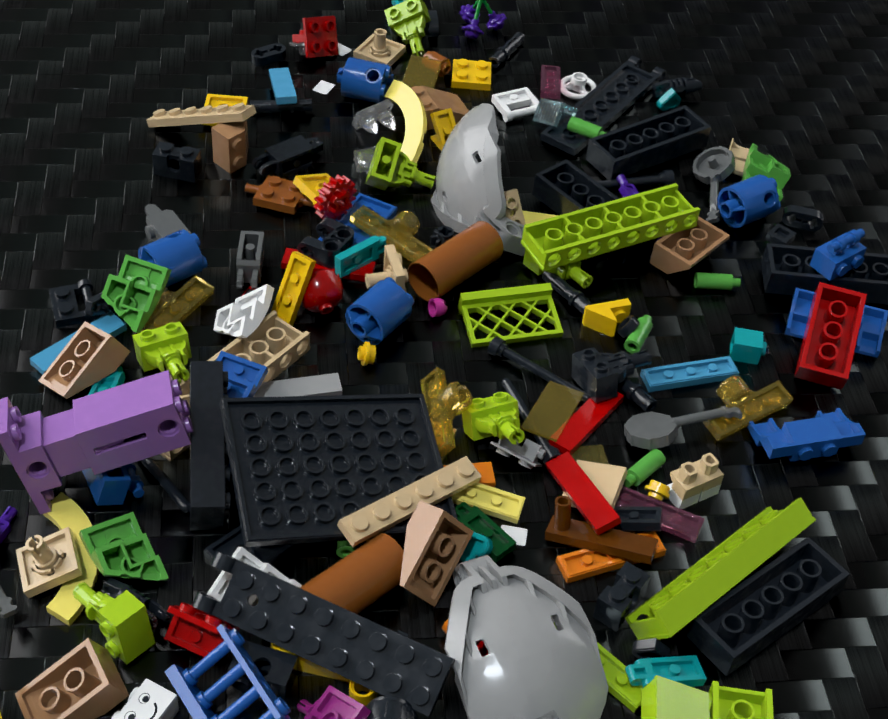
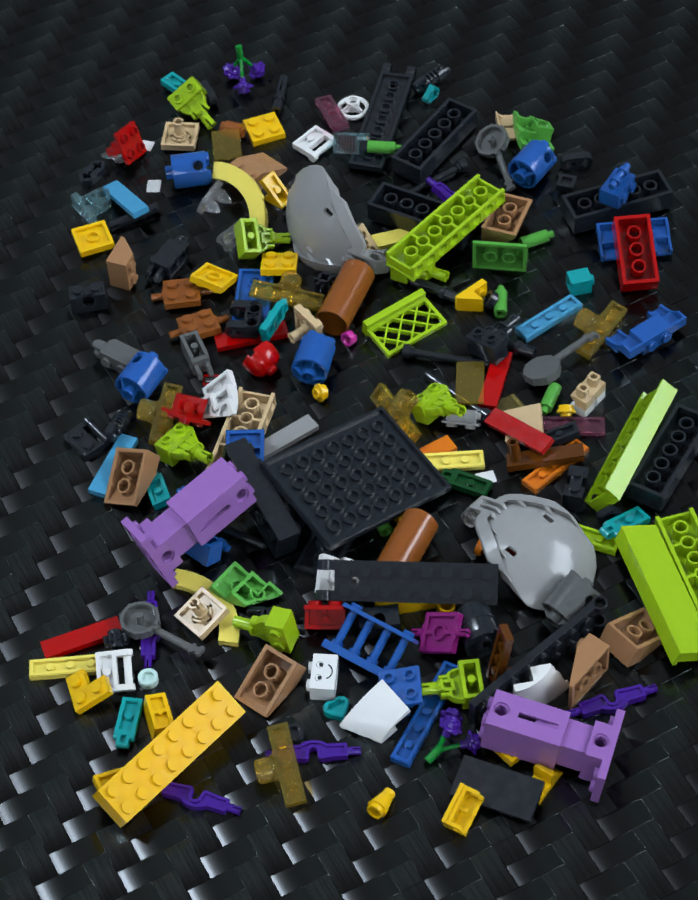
camera: 15 degrees left, 5 degrees up
bright green slope [101,255,172,333] -> none
tan plate [146,103,256,128] -> none
yellow plate [270,251,316,326] -> none
red gear [313,174,357,220] -> none
tan plate [337,456,482,547] -> none
medium nougat slope [400,501,474,607] -> none
teal tile [460,532,493,562] -> none
none -> clear light blue tile [71,187,112,224]
none -> red bracket [161,393,212,427]
none -> dark orange plate [168,308,230,339]
none -> yellow plate [260,251,298,276]
none -> bright green slope [473,240,529,272]

